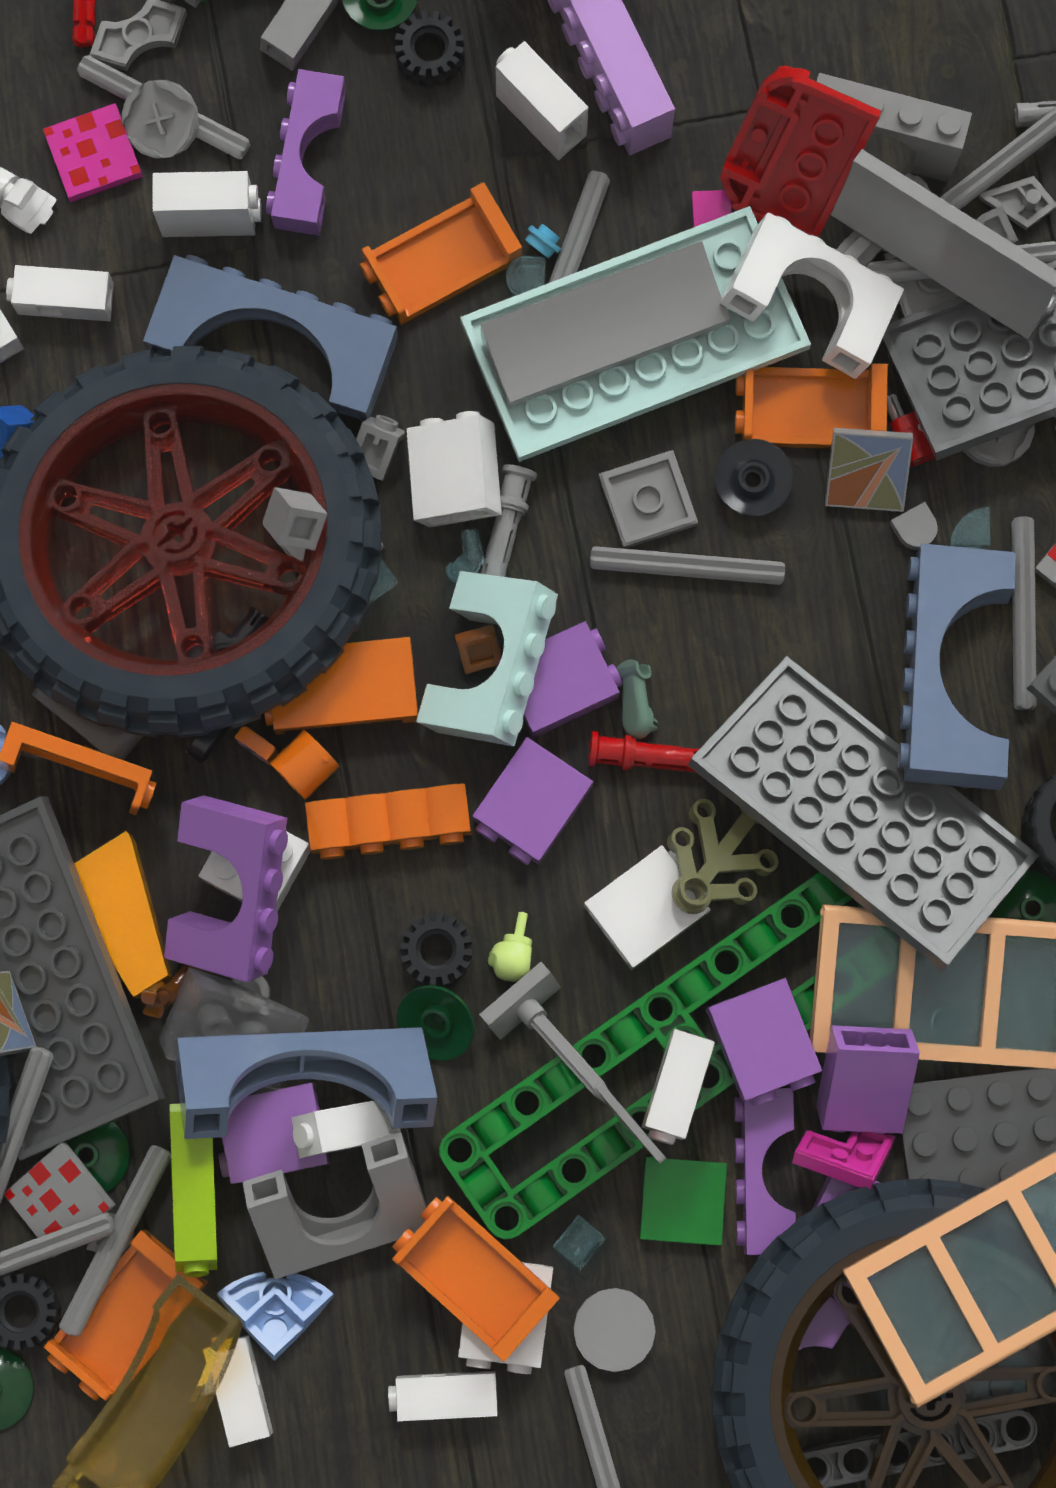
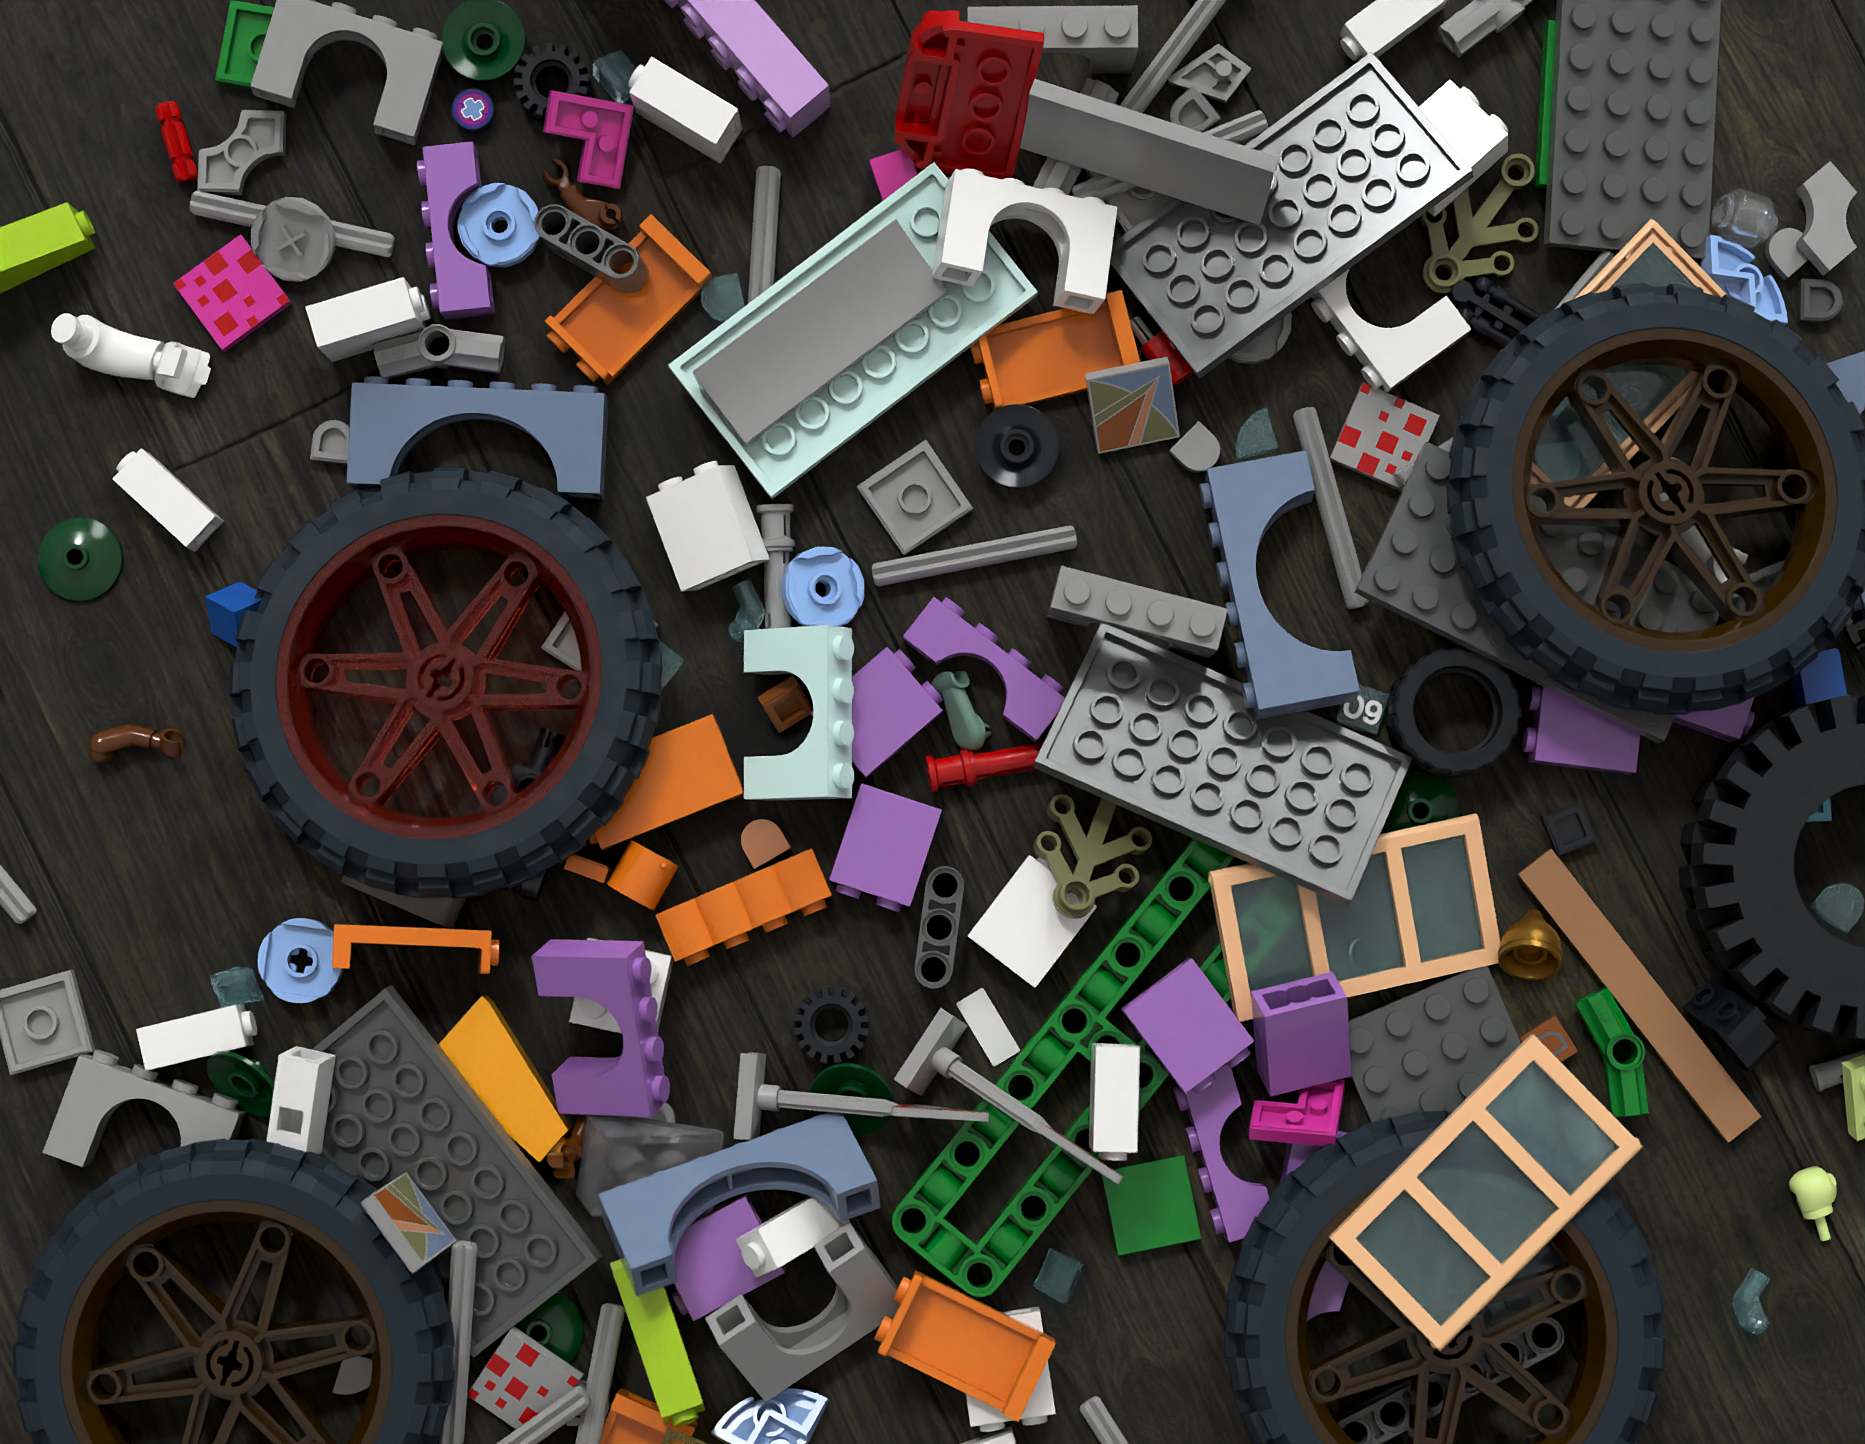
camera: 20 degrees left, 5 degrees up
white brick [6,265,114,321] -> none
light grey panel [263,487,328,550] -> none
light grey bracket [356,415,406,481] -> none
yellowish green piece [488,912,532,982] -> none
medium azure plate [525,224,561,259] -> none
light grey tile [573,1288,656,1372] -> none
none -> light grey tile [310,420,349,465]
none -> light grey piece [373,324,505,379]
none -> tile [452,89,495,133]
none -> light blue plate [457,183,541,268]
none -> dark grey beam [534,204,649,293]
none -> reddish brown arm [542,159,622,230]
none -> dark pink tile [543,90,634,189]
none -> clear light blue slope [592,50,637,103]
none -> light grey piece [733,1052,989,1140]
none -> nougat tile [741,819,791,869]
none -> light blue plate [781,547,864,627]
none -> medium lavender arch [903,597,1065,742]
none -> dark grey beam [915,866,964,989]
none -> white sticker [956,988,1020,1066]
none -> light grey arch [1047,566,1228,659]
none -> clear light blue tile [1335,684,1389,735]

